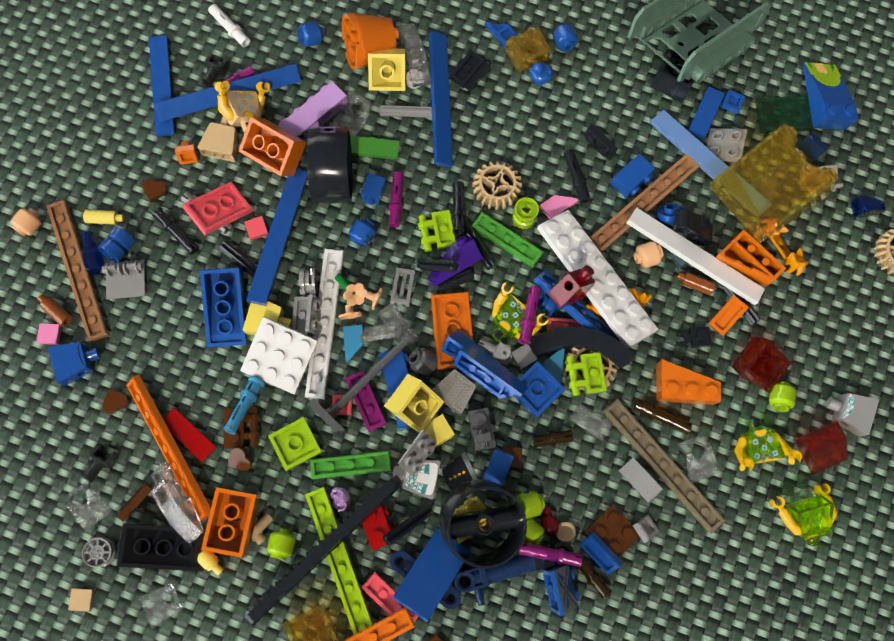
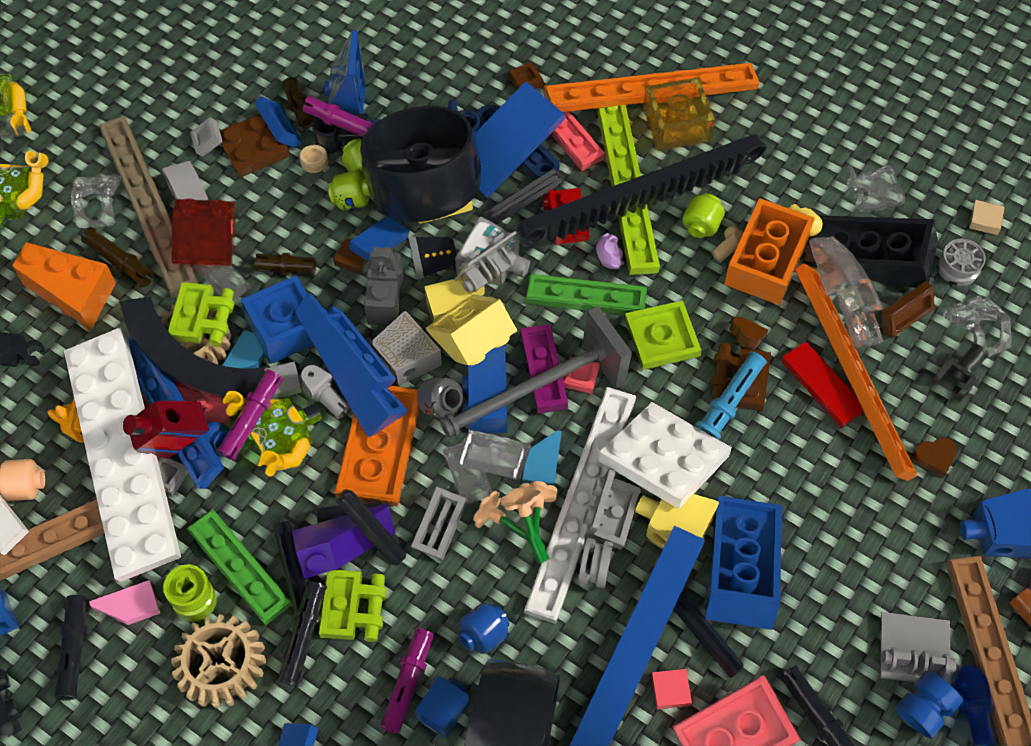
camera: 160 degrees left, 15 degrees down
dark red cylinder [541,507,559,536] -> none
none -> clear red slope [171,198,236,266]

